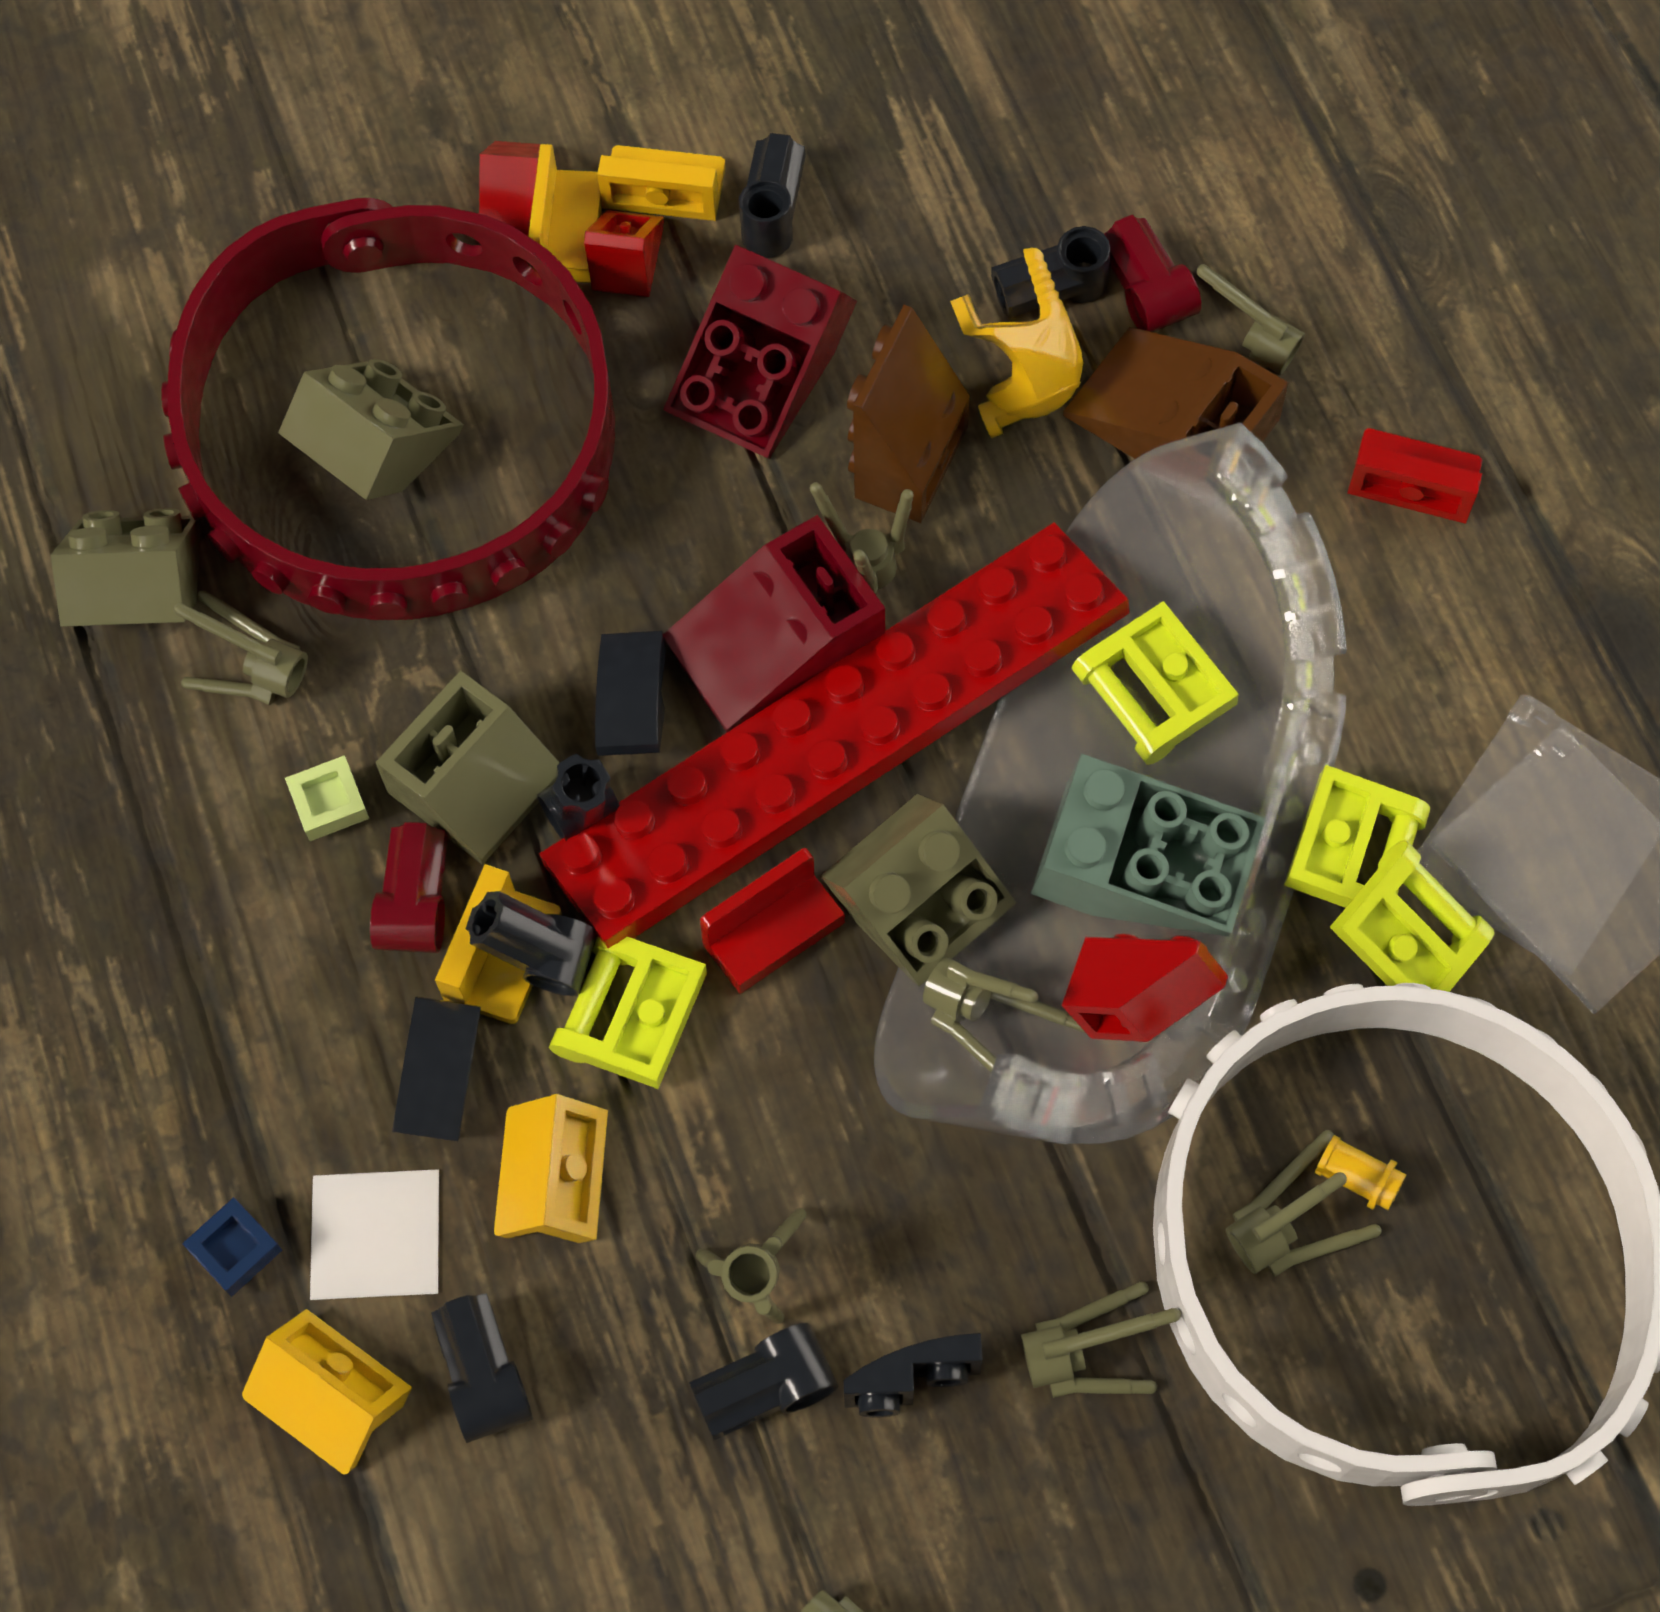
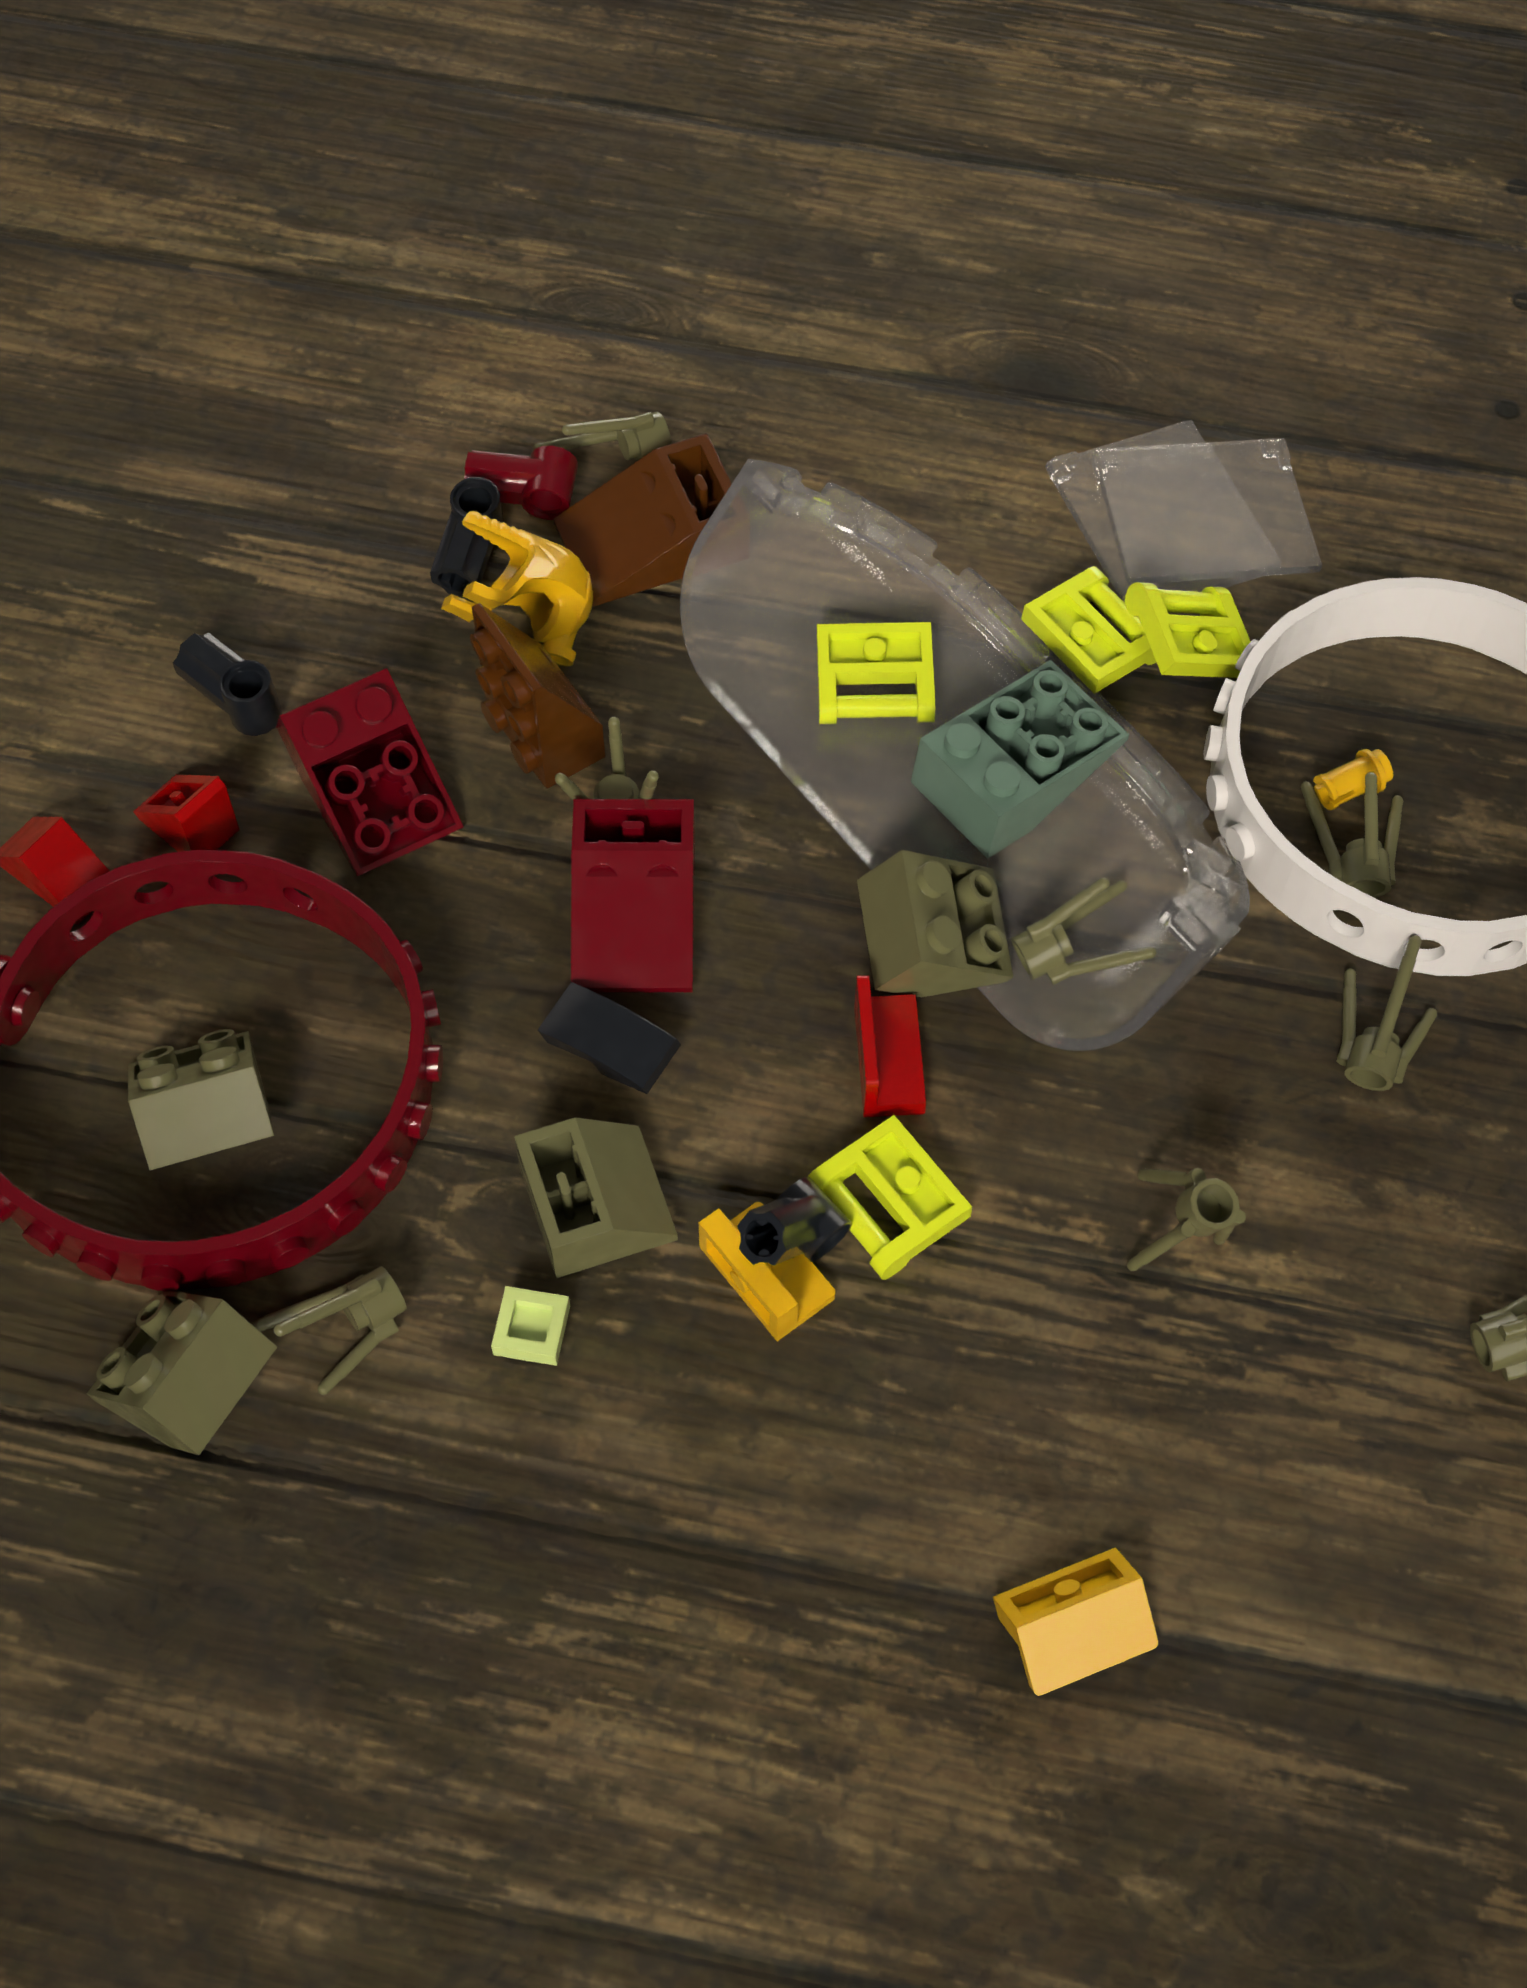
camera: 60 degrees left, 5 degrees down
dark blue plate [182,1197,283,1297] -> none
white sticker [310,1169,439,1300] -> none
dark red piece [370,822,448,953] -> none
black slope [392,996,481,1142] -> none
black piece [431,1293,533,1443] -> none
yellow panel [494,1094,608,1243] -> none
yellow panel [528,144,602,283] -> none
black piece [537,754,620,841] -> none
red plate [539,522,1130,949] -> none
yellow panel [597,145,726,221] -> none
black piece [689,1323,839,1440] -> none
black slope [843,1333,982,1418] -> none
red slope [1061,934,1228,1042] -> none
red panel [1347,428,1483,524] -> none

